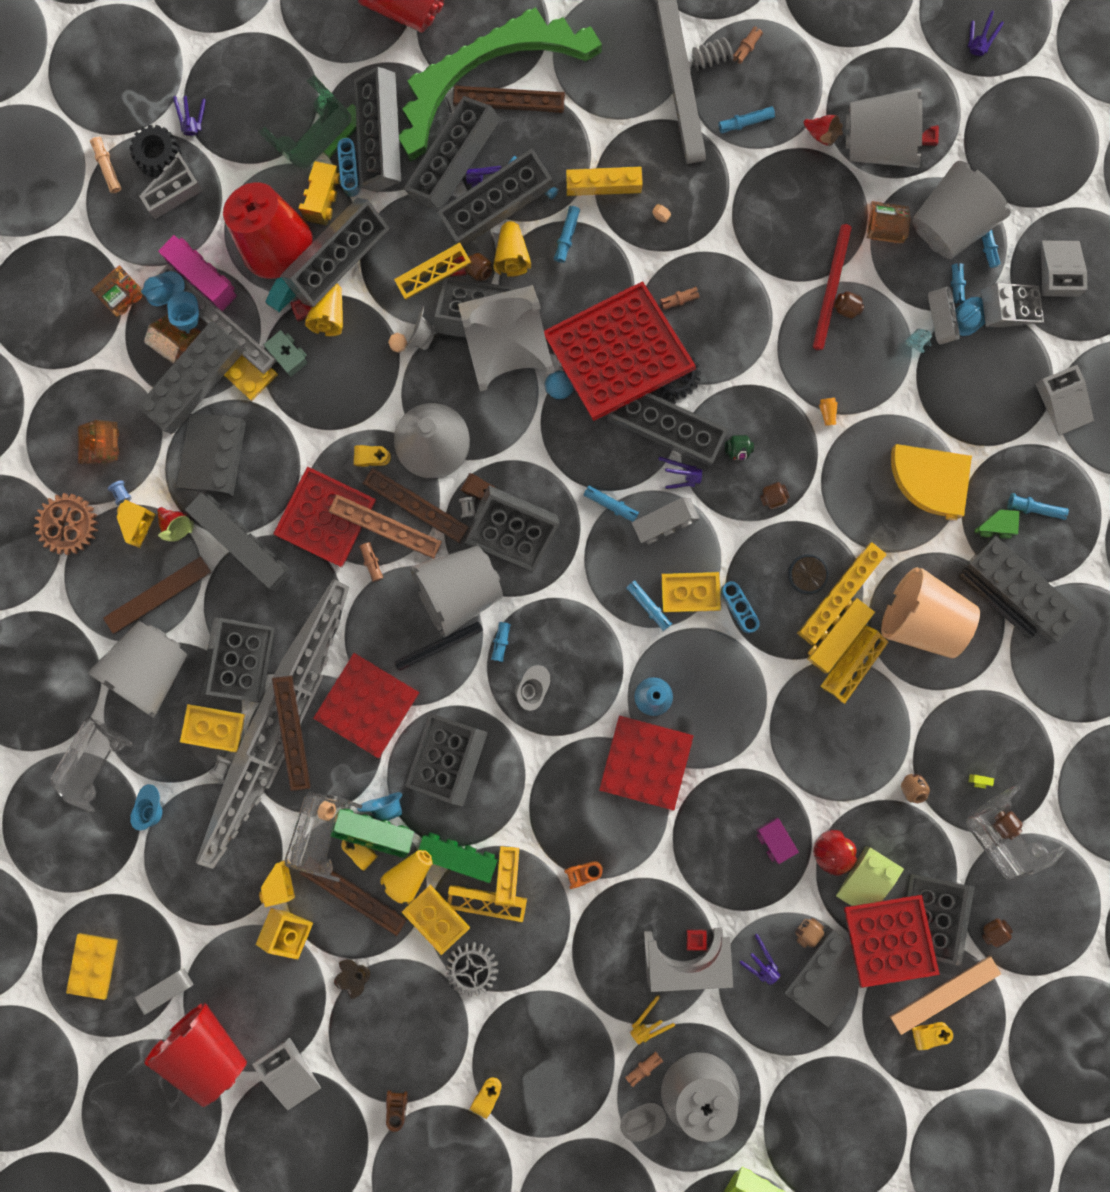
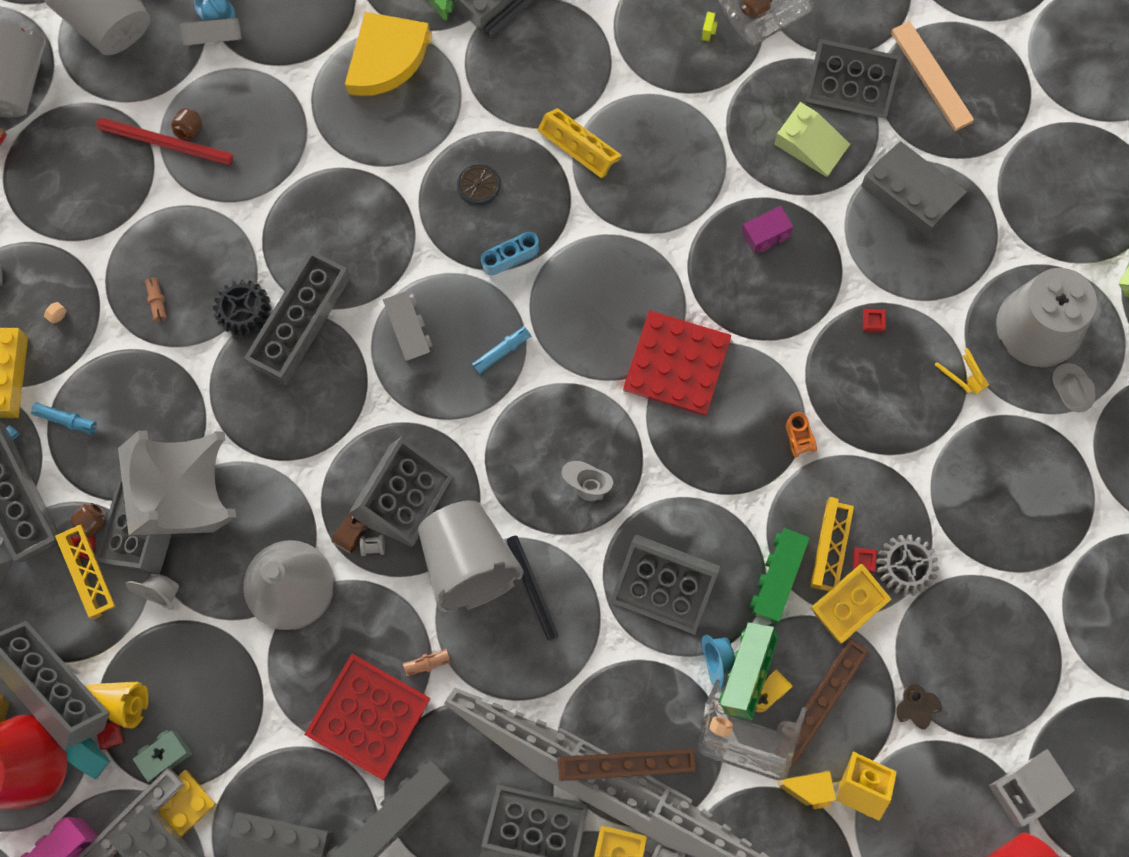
camera: 85 degrees left, 10 degrees down
red plate [313,653,420,759] -> none
nougat tile [328,494,442,559] -> none
yellow piece [354,445,391,467] -> none
reddish brown tile [362,468,469,543] -> none
yellow cone [380,850,432,904] -> none
reddish brown piece [386,1090,408,1132] -> none
light nougat tile [388,333,408,353] -> none
yellow piece [470,1077,501,1119] -> none
dark azure pin [491,622,511,662] -> none
yellow cone [493,221,531,277] -> none
yellow tile [495,846,519,907] -> none
red plate [544,281,696,421] -> none
dark azure hair [544,370,574,399] -> none
dark azure pin [583,485,639,522] -> none
nougat pin [625,1051,663,1087] -> none
dark azure cone [634,677,673,716] -> none
light grey piece [644,927,733,992] -> none
dark purple plant [658,457,702,489] -> none
yellow plate [661,572,721,613] -> none
dark green head [725,435,754,460] -> none
dark purple plant [740,934,780,985] -> none
reddish brown head [760,482,790,510] -> none
medium nougat head [795,918,824,948] -> none
yellow brick [797,542,887,645] -> none
yellow brick [807,598,875,673] -> none
red hair [813,830,858,876] -> none
light orange cone [819,398,838,426] -> none
red plate [844,895,940,988] -> none
clear orange slope [866,201,911,243] -> none
light nougat cone [881,567,980,659] -> none
medium nougat head [900,774,930,804] -> none
clear light blue tile [905,328,932,353] -> none
yellow piece [912,1022,953,1050] -> none
dark azure pin [951,263,966,304] -> none
reddish brown head [982,918,1013,948] -> none
none -> red tile [852,548,877,573]

